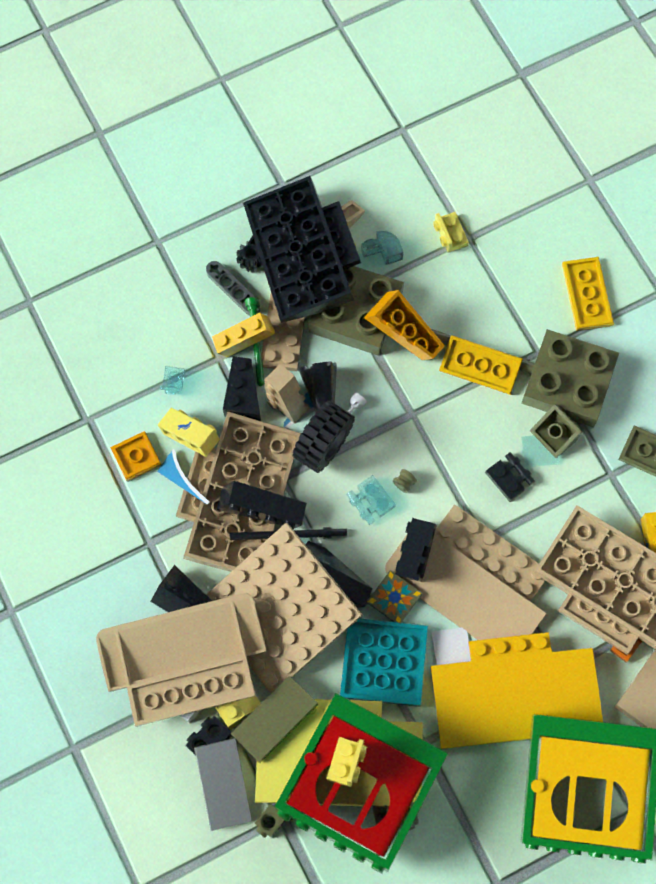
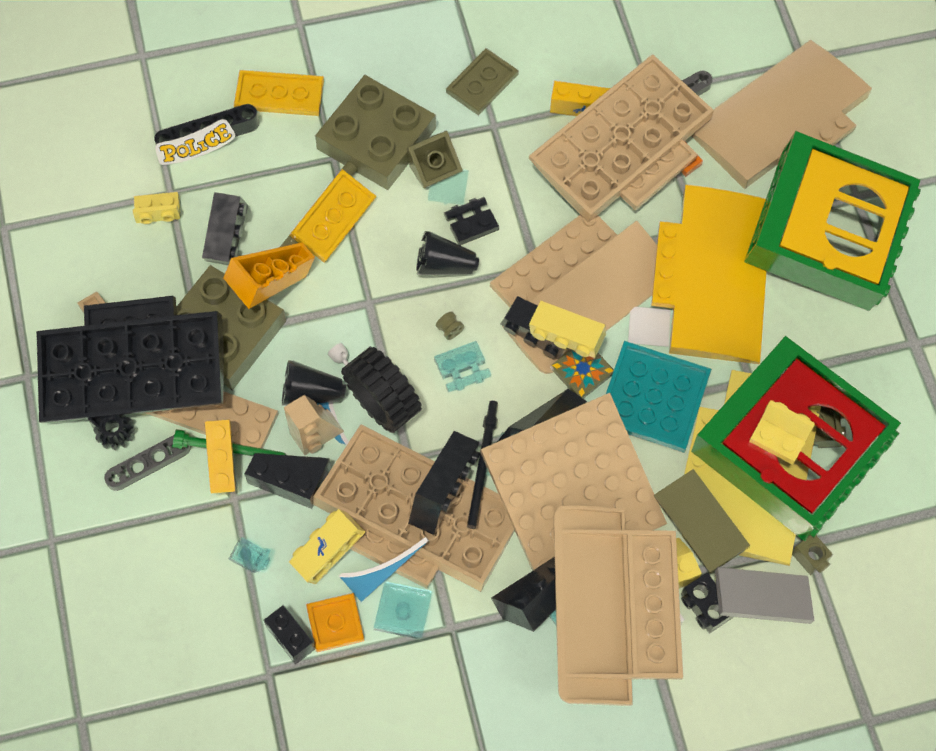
camera: 80 degrees left, 5 degrees down
clear light blue brick [361,231,404,265] -> none
none -> black beam [154,104,259,145]
none -> sticker [155,119,235,165]
none -> black wedge [202,192,248,265]
none -> black brick [264,605,315,665]
none -> clear light blue plate [374,582,432,640]
none -> black cone [416,231,479,275]
none -> light yellow brick [529,301,606,358]

